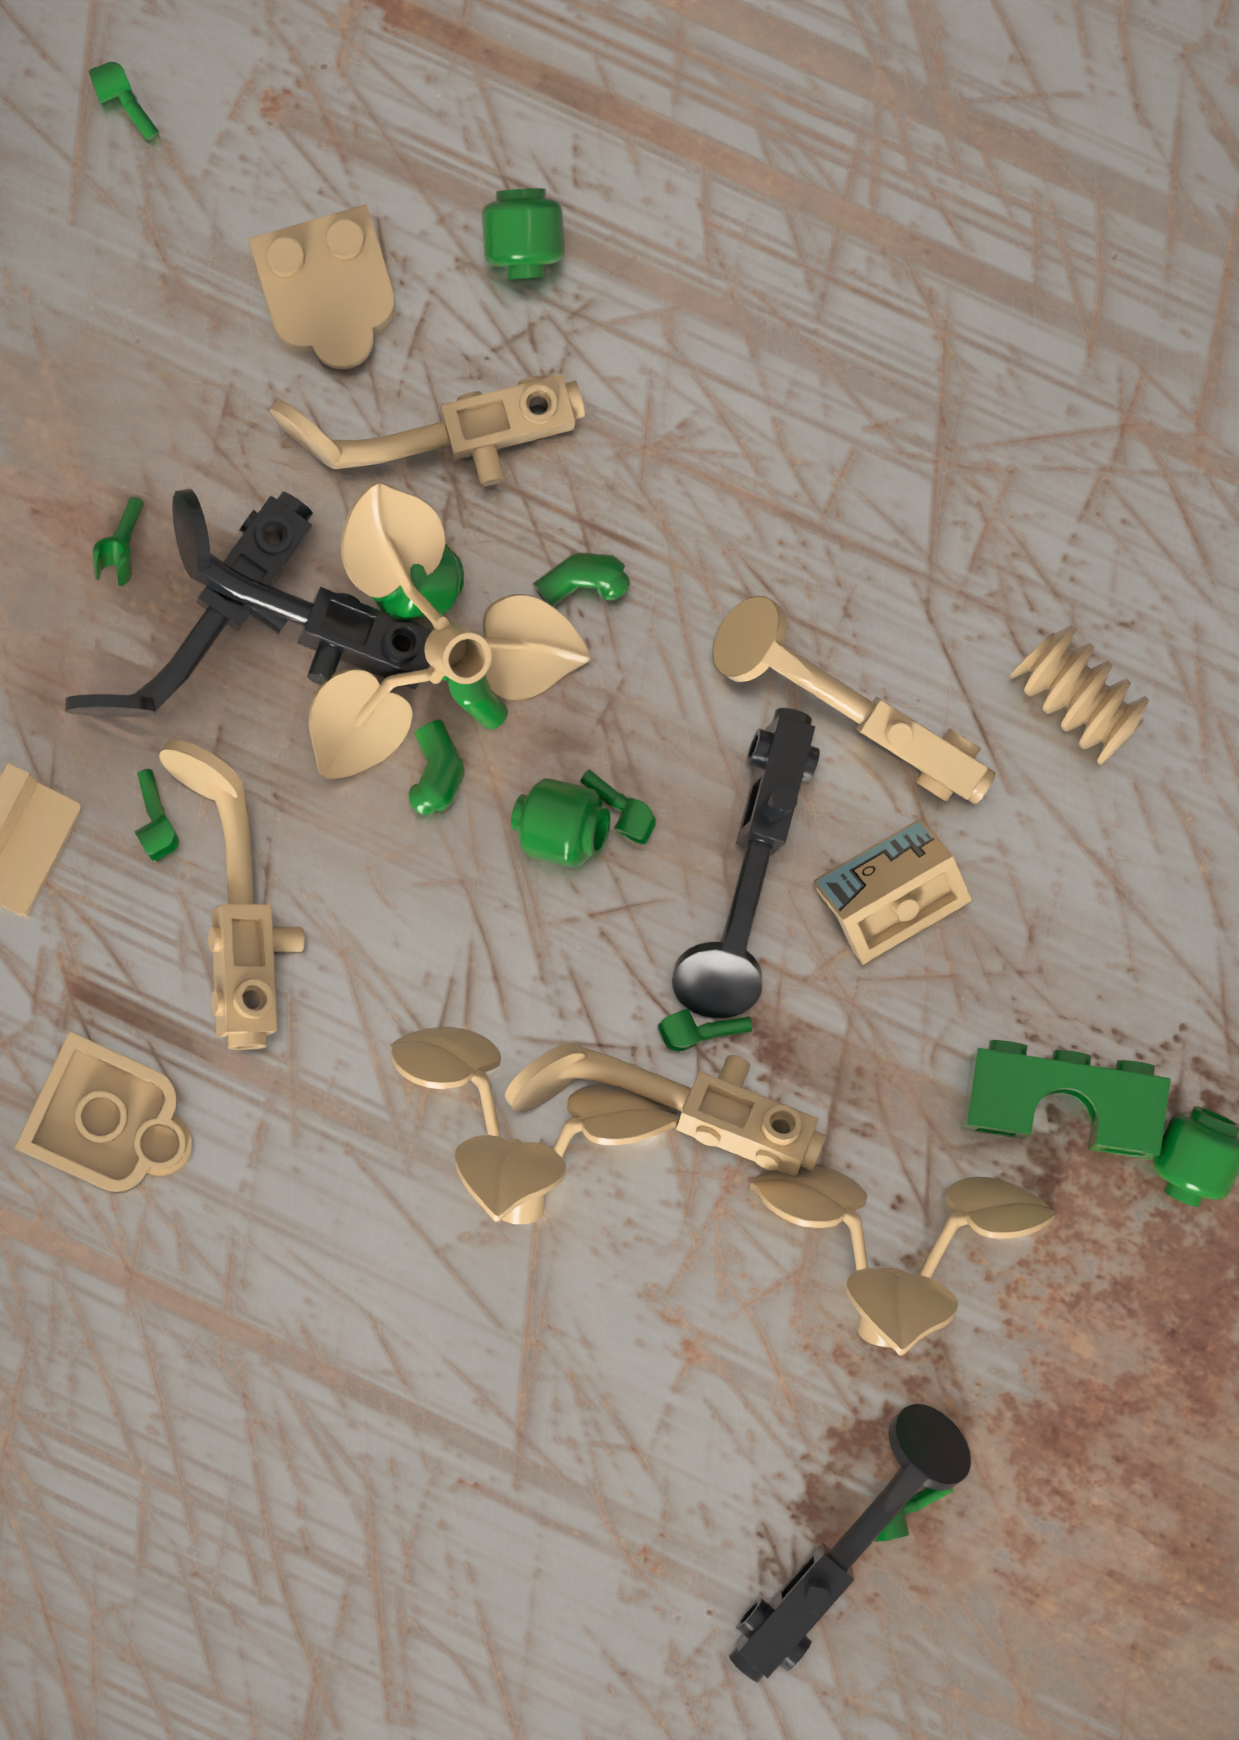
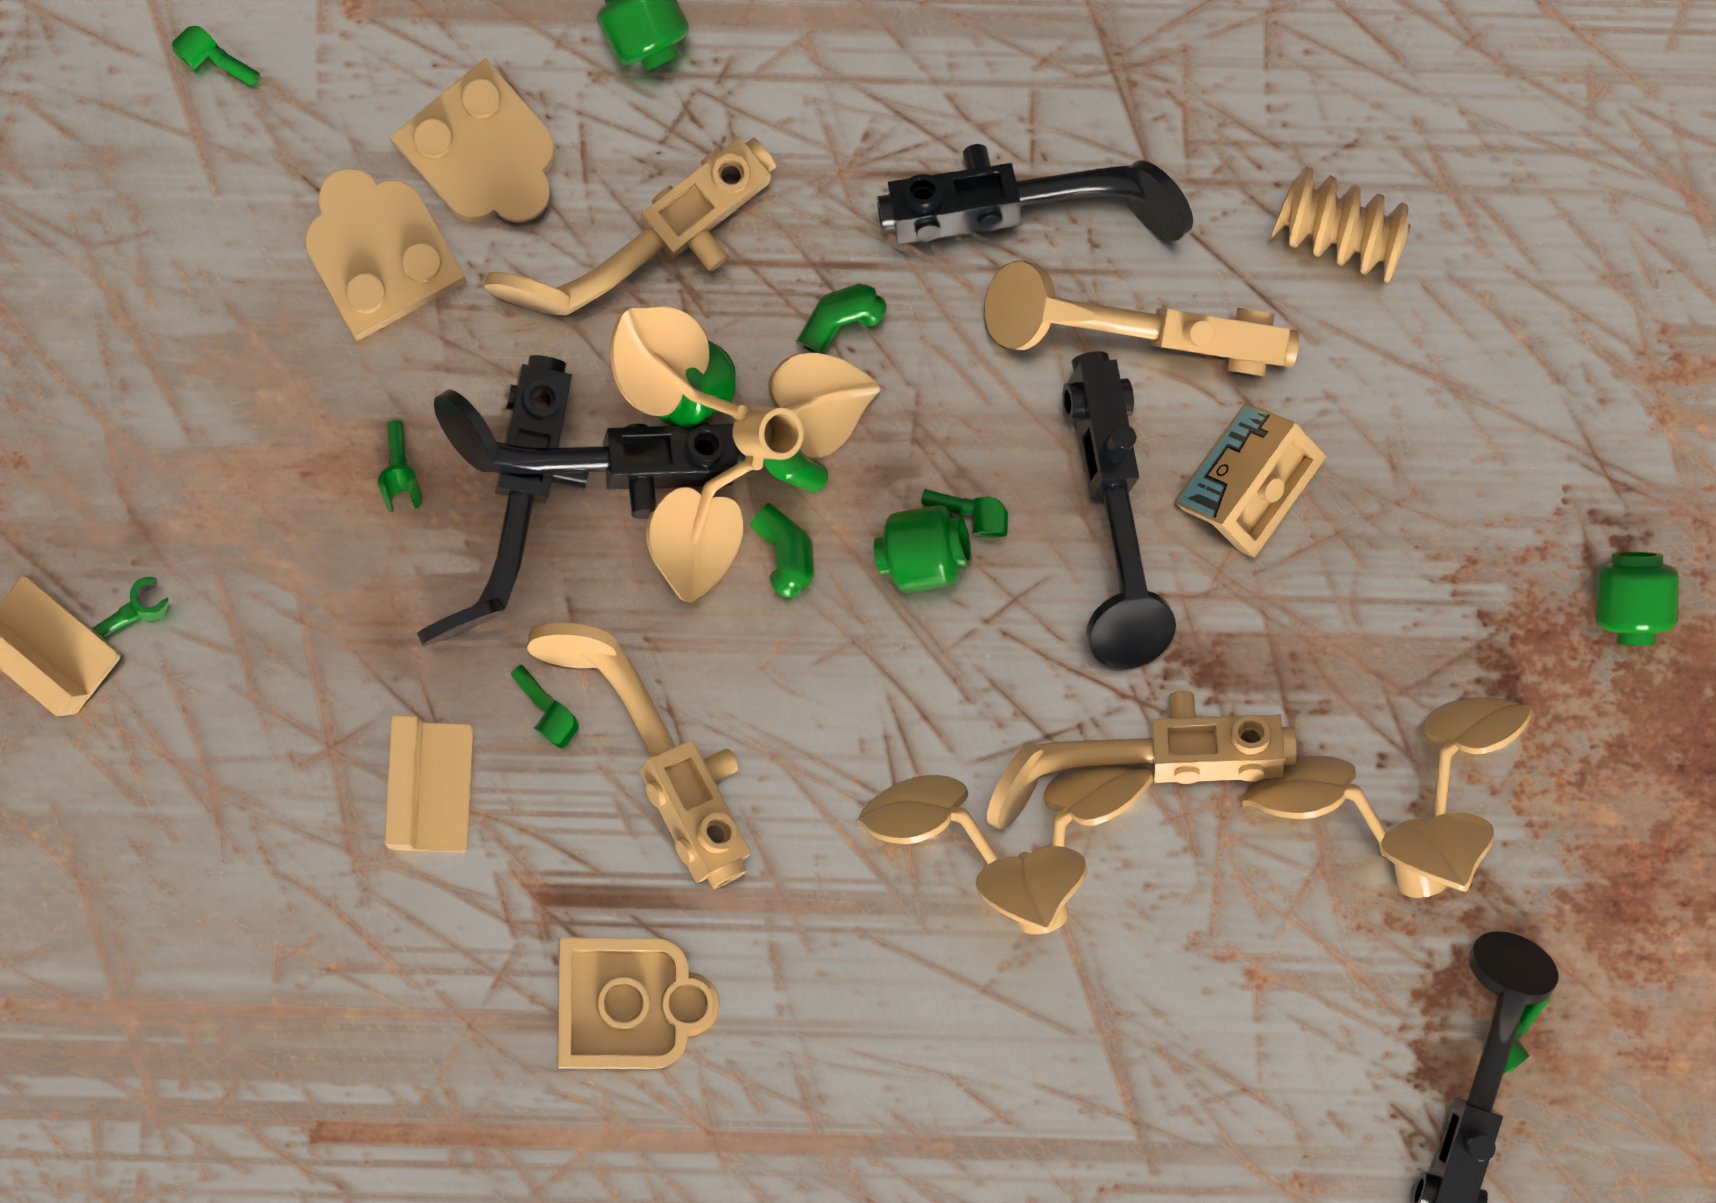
camera: 25 degrees left, 0 degrees up
green hand [658,1008,752,1053] -> none
green arch [961,1040,1171,1160] -> none
none -> tan plate [305,168,467,342]
none -> black piece [877,144,1193,244]

